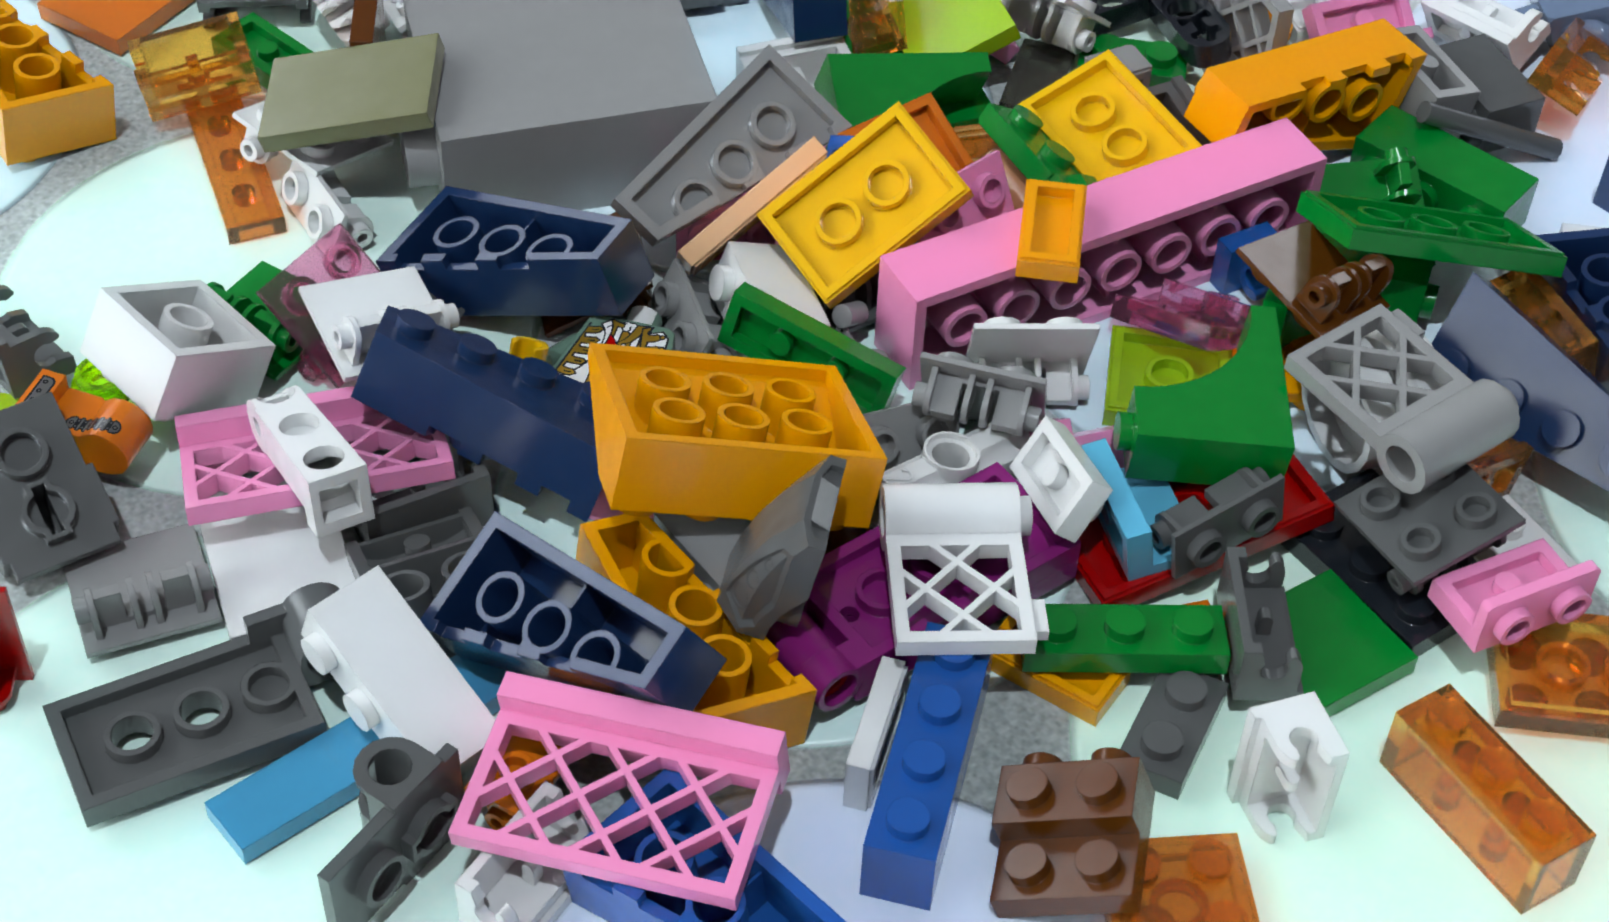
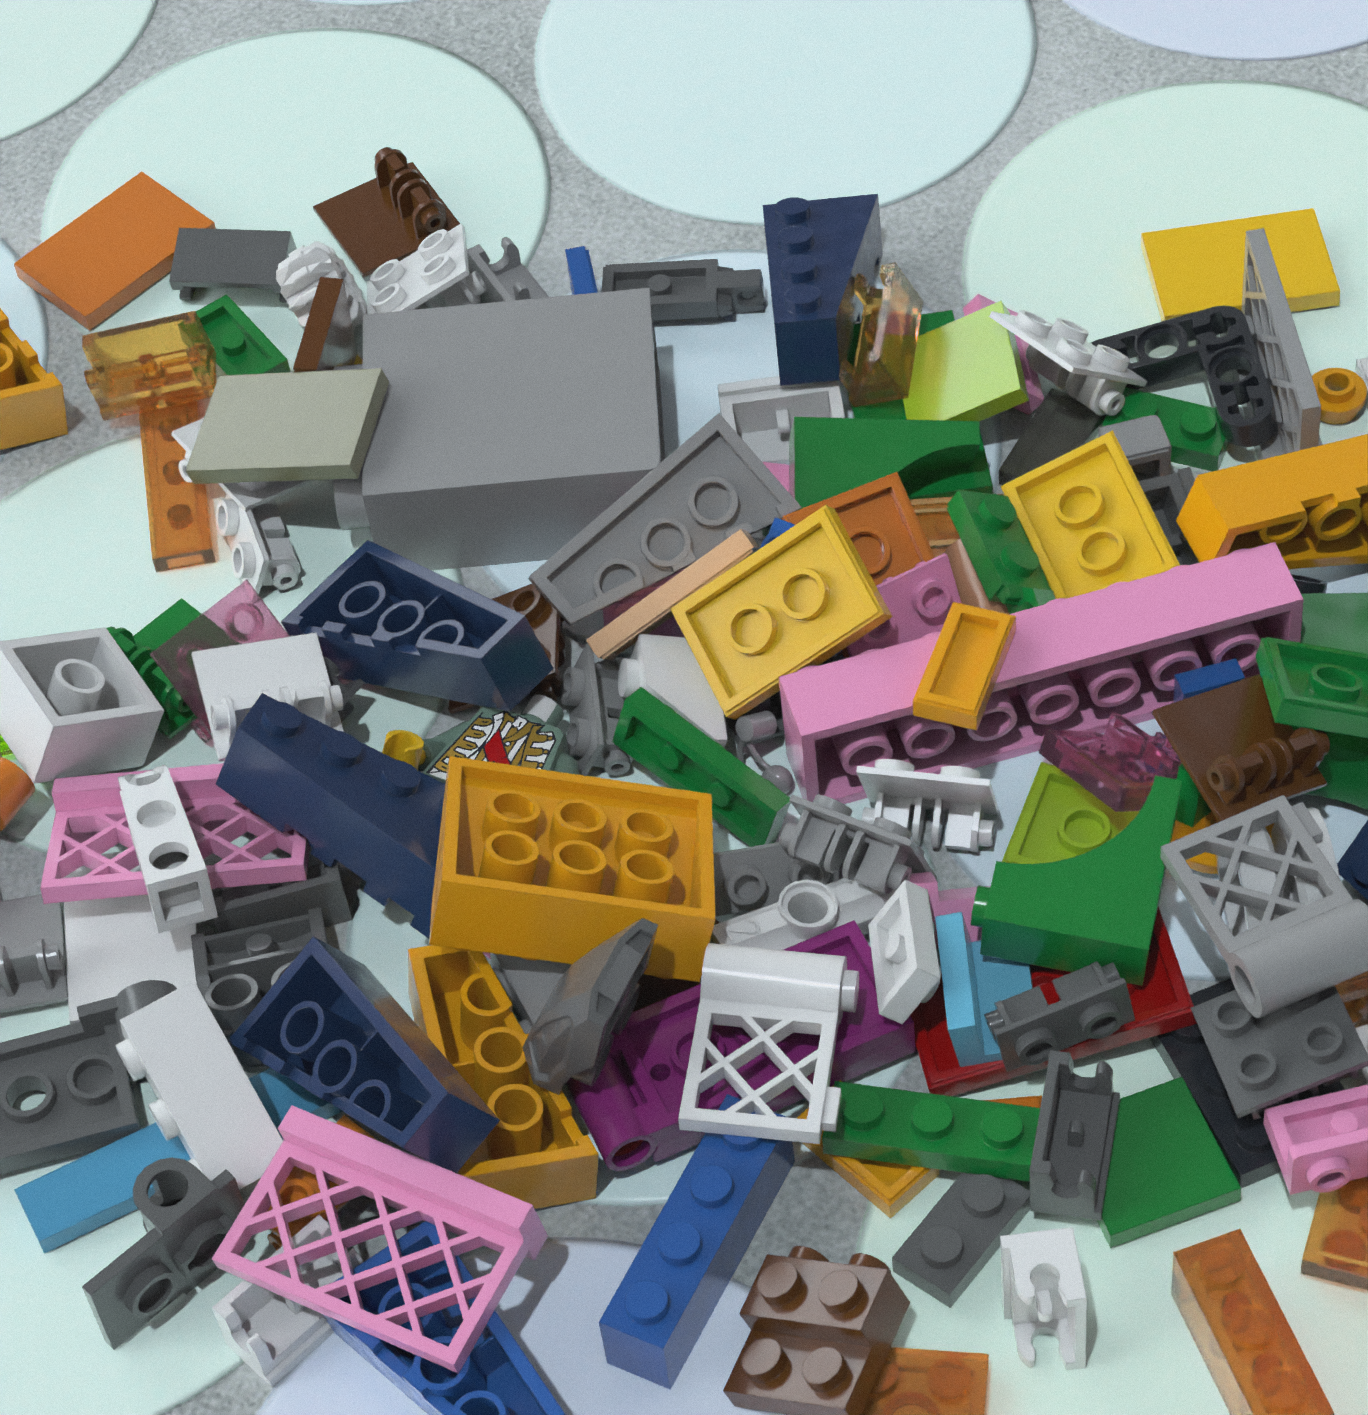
camera: 20 degrees right, 5 degrees up
white tile [843,656,908,812] -> none

